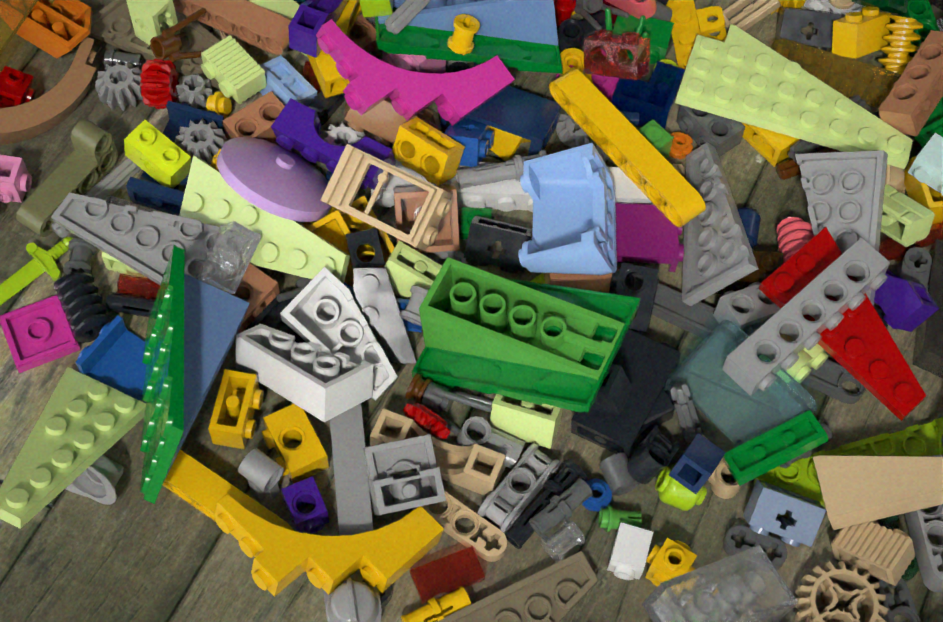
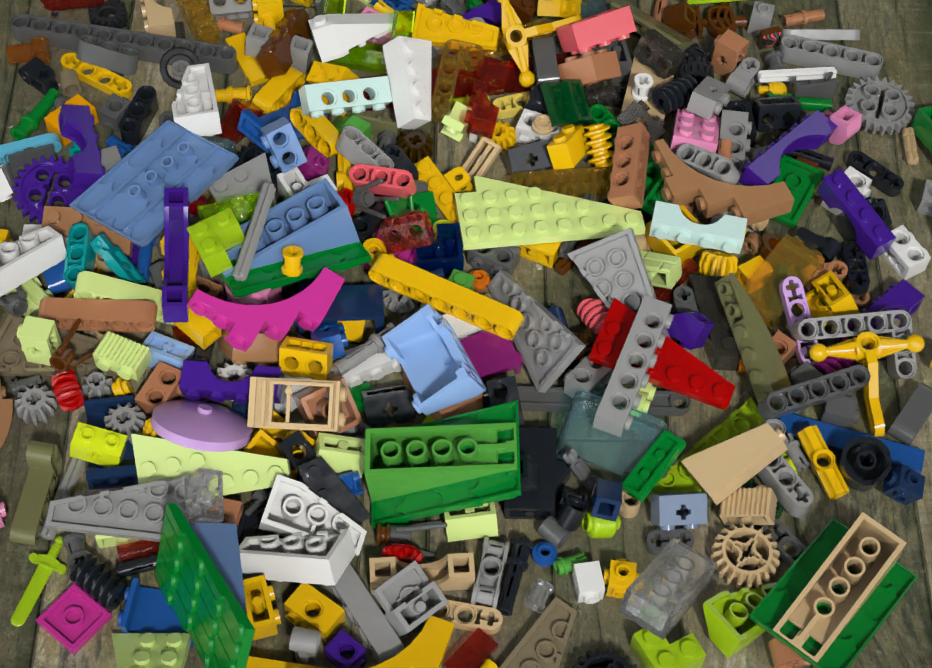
camera: 25 degrees left, 5 degrees down
light grey bush [399,286,428,326] -> none
light grey piece [457,416,525,469] -> none
dark grey pin [529,478,593,537] -> none

